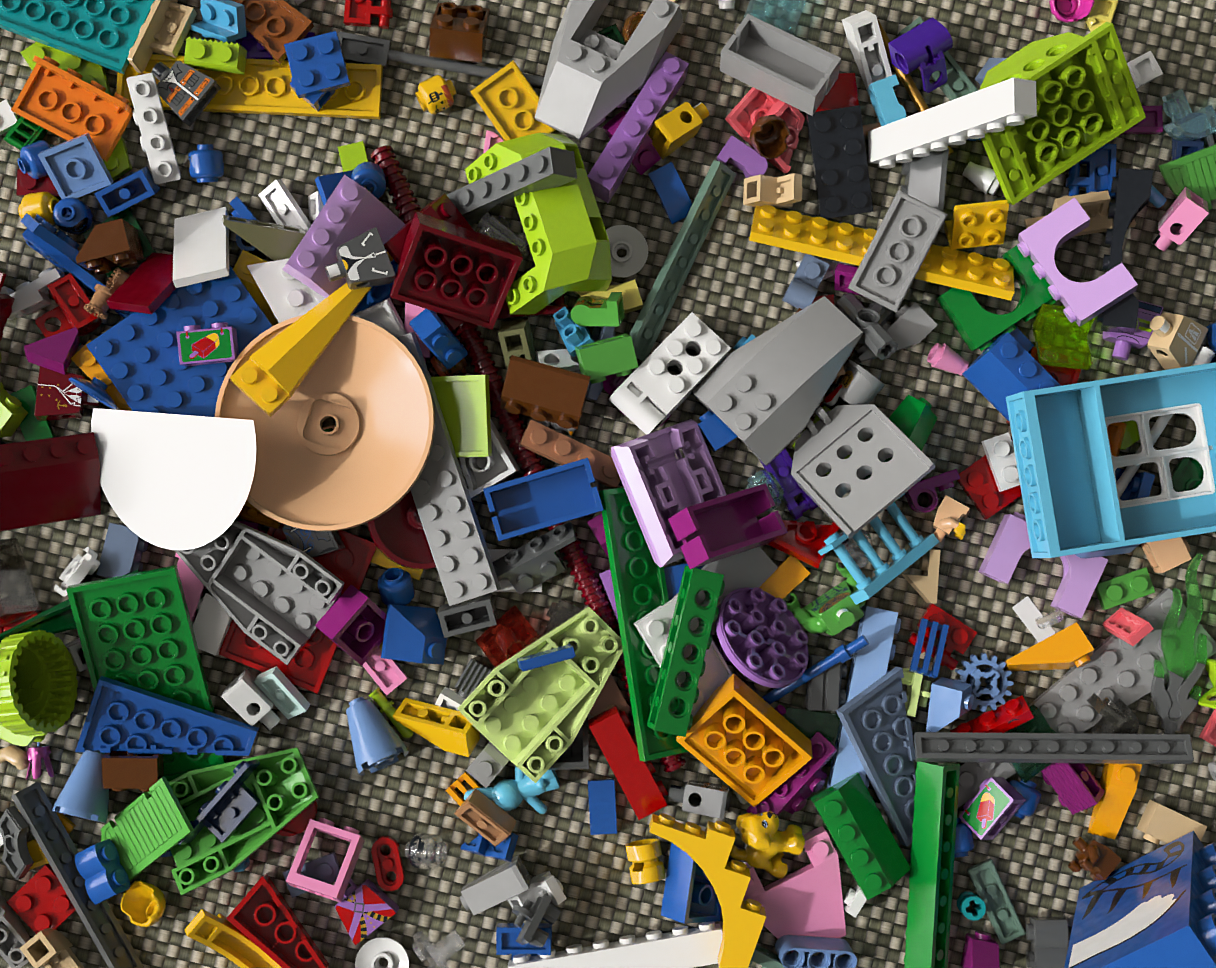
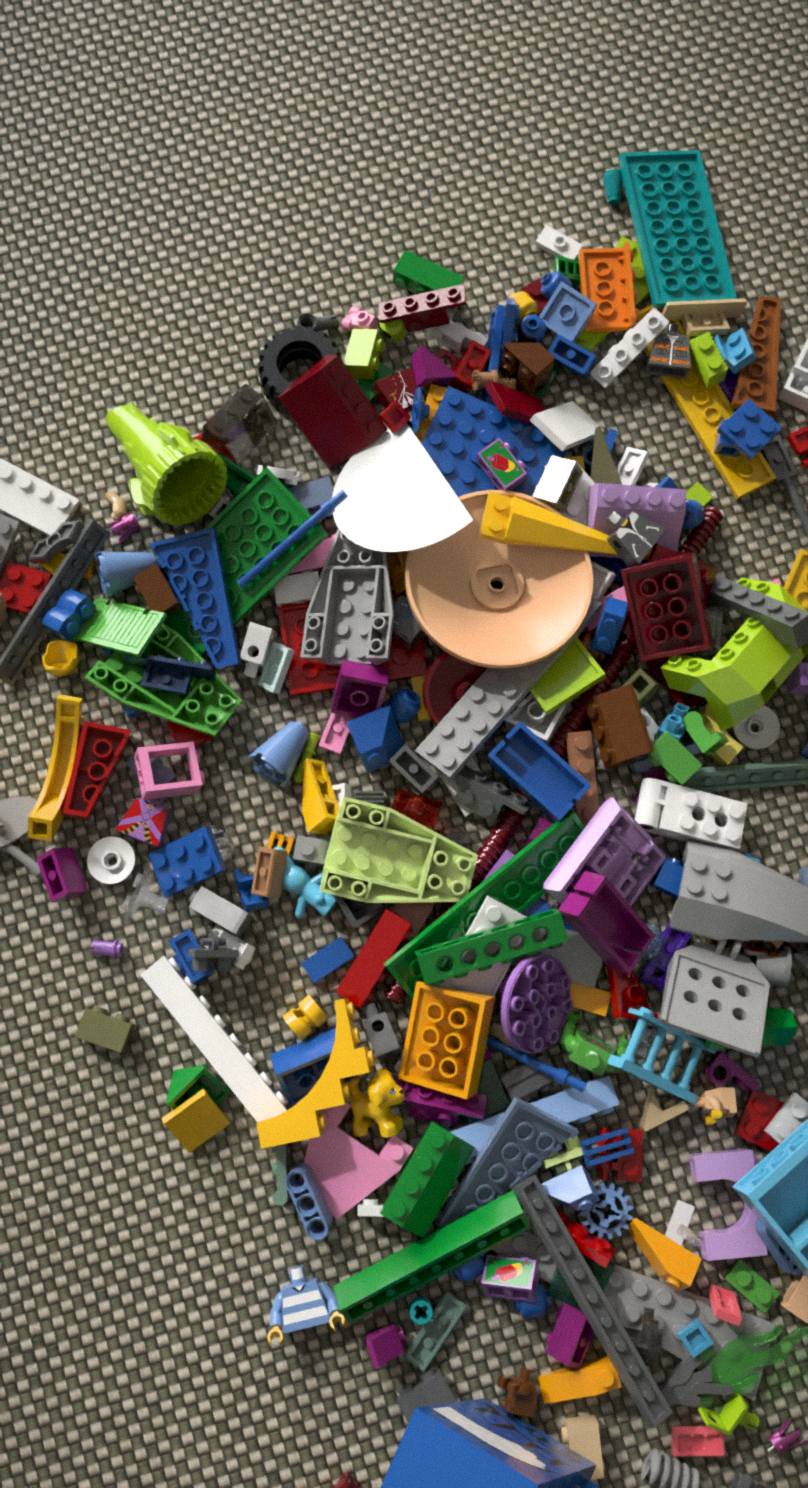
camera: 55 degrees right, 10 degrees down
blue head [188,144,224,183] -> none
red plate [371,836,405,891] -> none
yellow head [415,75,457,115] -> none
blue tile [517,644,575,672] -> none
none -> blue plate [148,826,226,898]
none -> blue bar [237,489,349,588]
none -> red plate [379,400,411,433]
none -> brick [533,456,583,513]
none -> dark azure tile [676,1319,714,1358]

